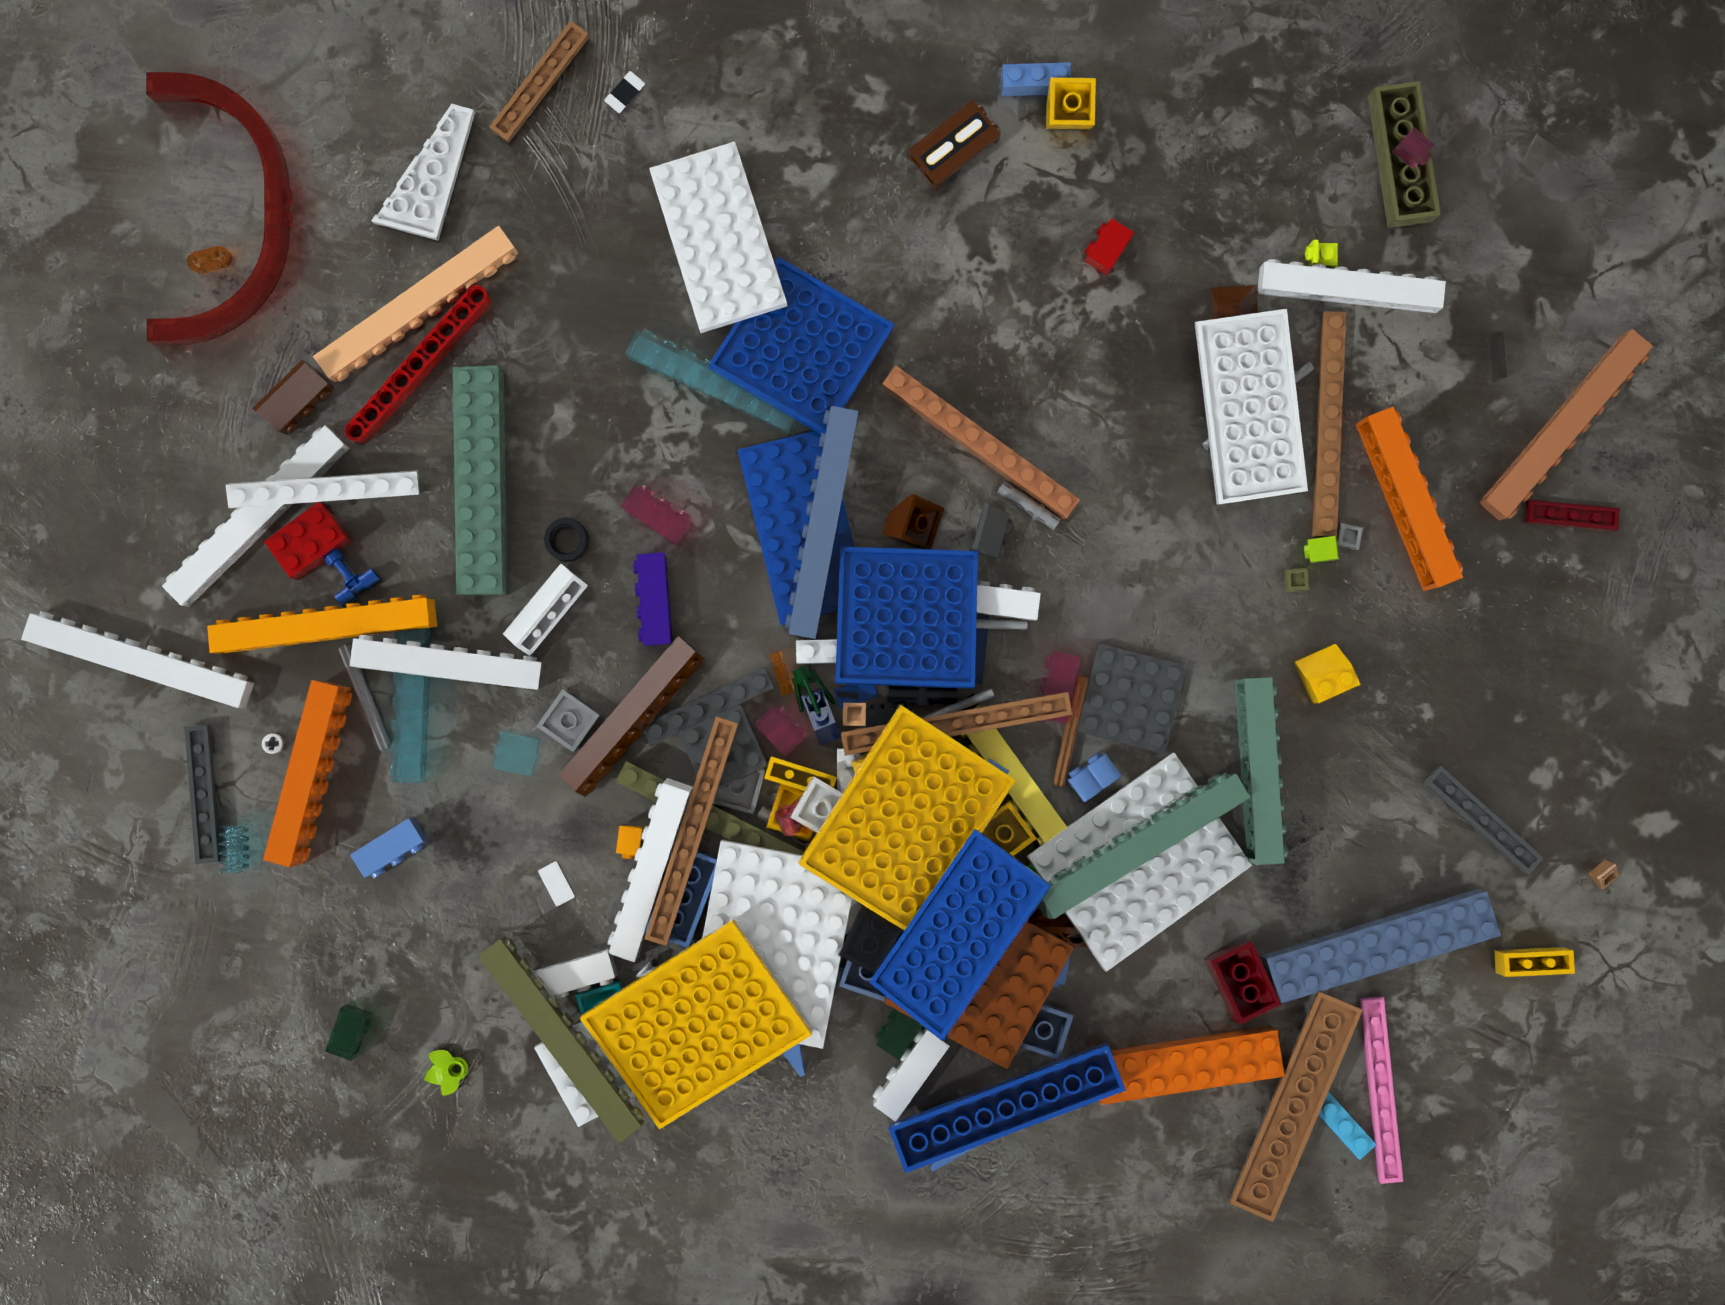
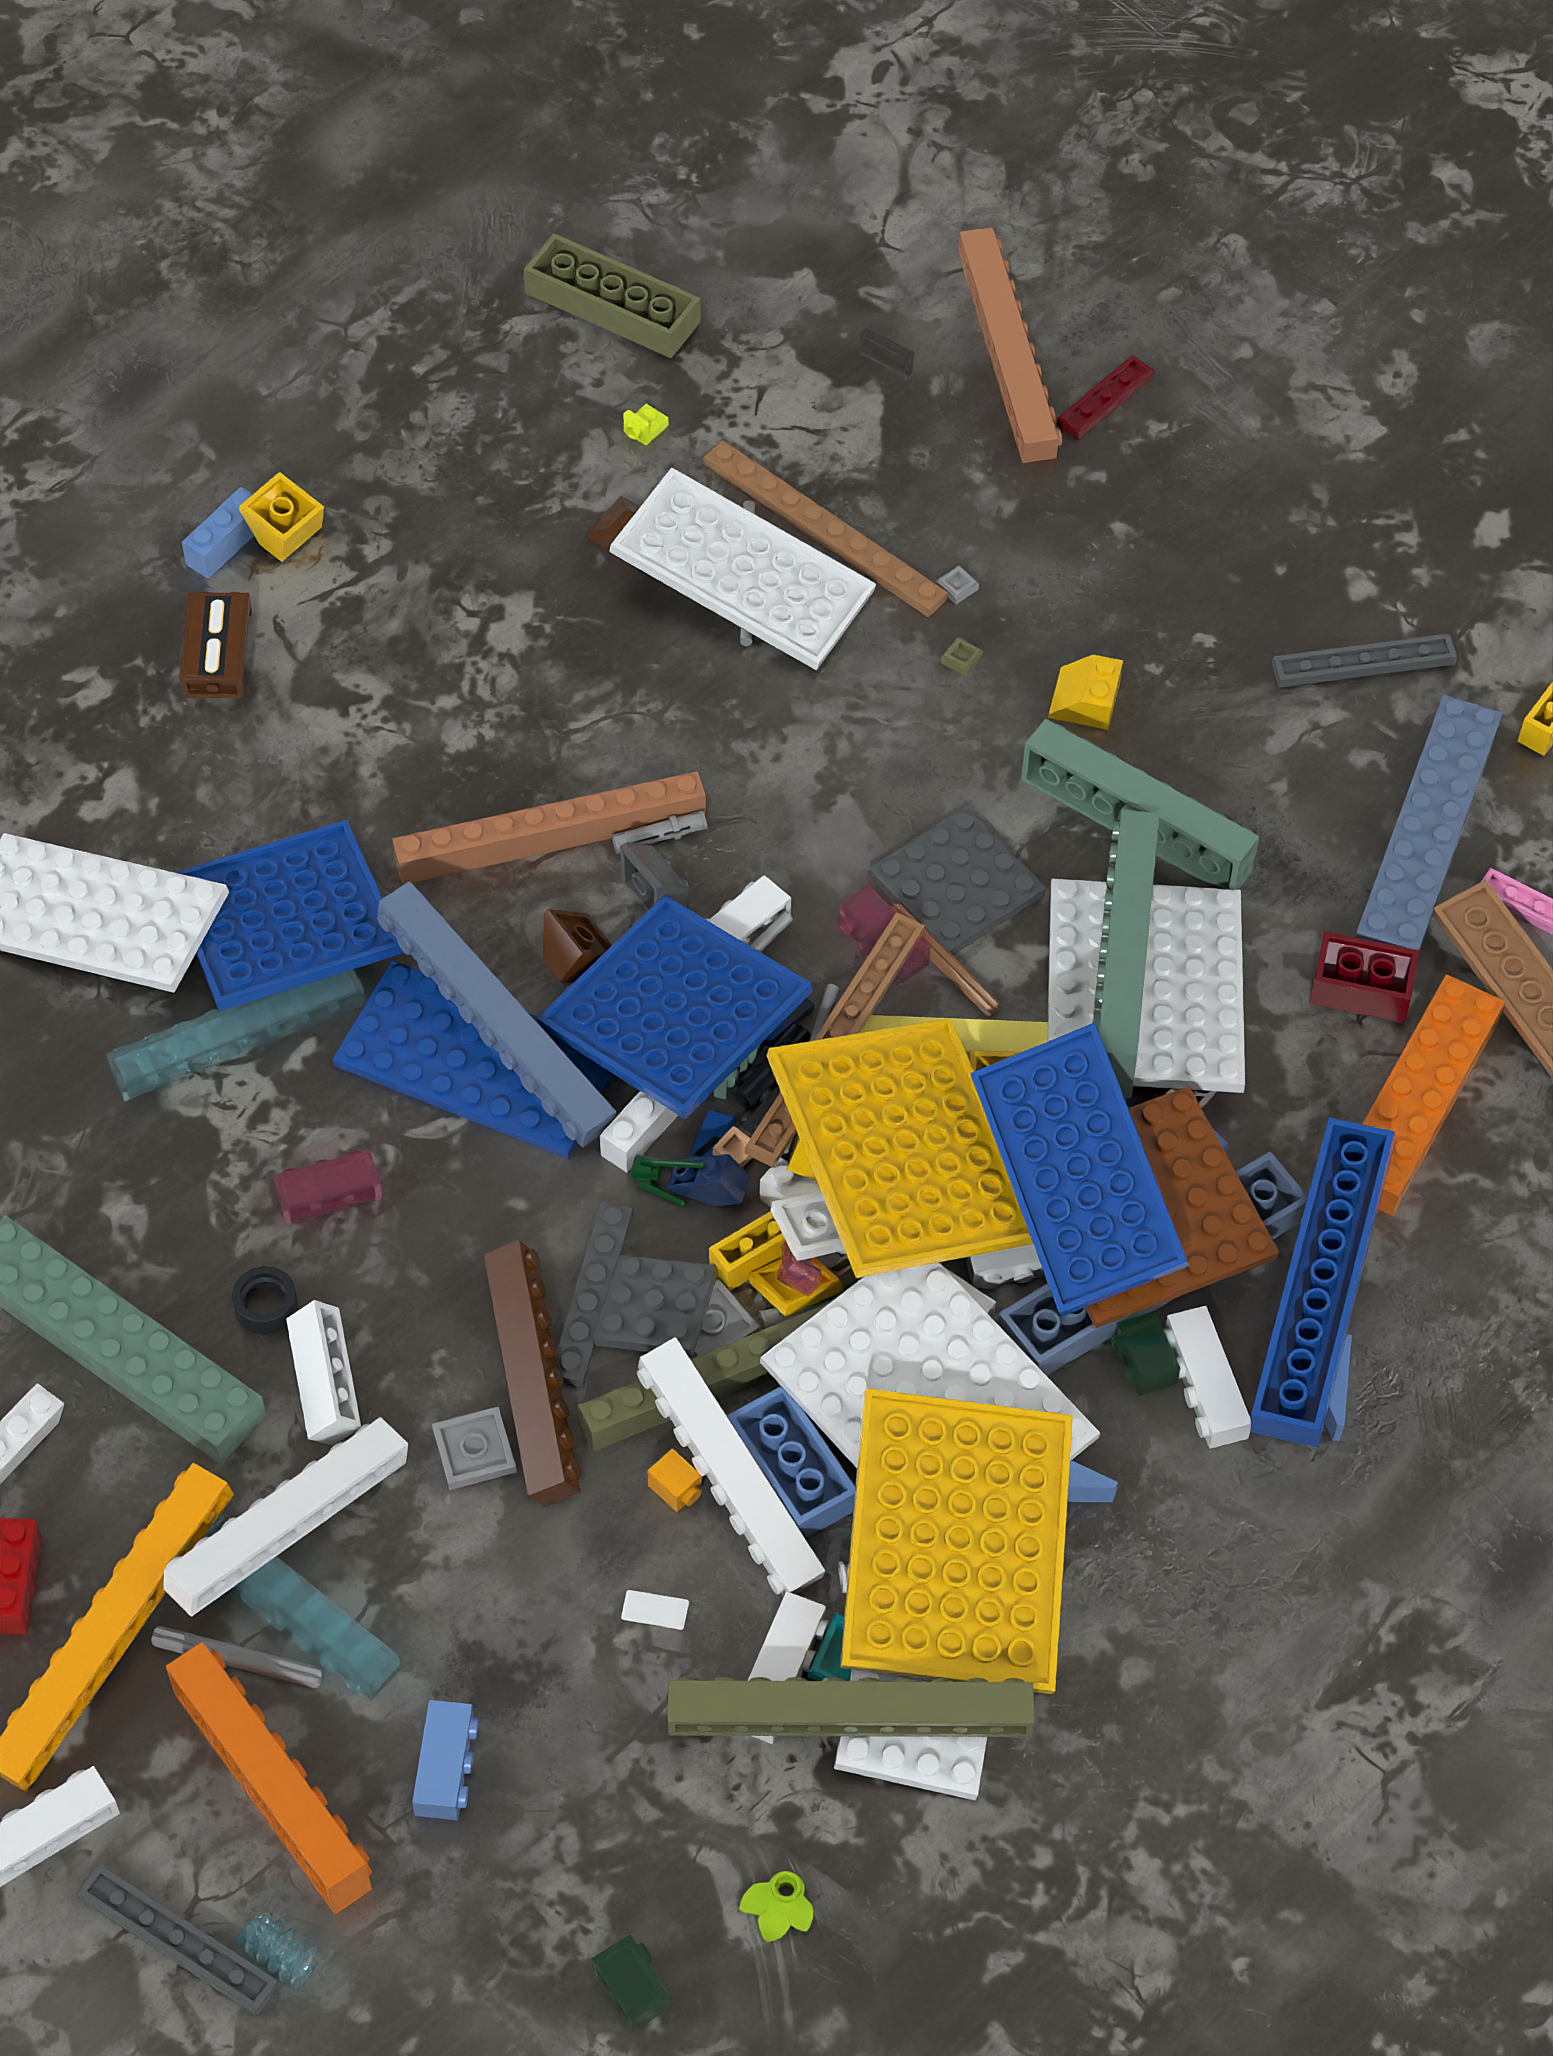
camera: 55 degrees left, 30 degrees down
white bush [262,734,285,754] -> none
blue bar [324,549,381,608] -> none
clear light blue piece [492,732,539,776] -> none
dark purple brick [633,552,673,646] -> none
medium nougat plate [644,716,739,946] -> none
clear pink brick [754,705,806,757] -> none
clear orange axle [770,651,793,696] -> none
black tile [838,905,902,974] -> none
medium blue brick [1067,753,1121,802] -> none
red brick [1084,218,1134,276] -> none
white brick [1257,259,1446,313] -> none
lime brick [1304,536,1340,563] -> none
orange brick [1355,406,1463,591] -> none
clear pink brick [1392,128,1435,169] -> none
medium nougat slope [1588,860,1619,890] -> none

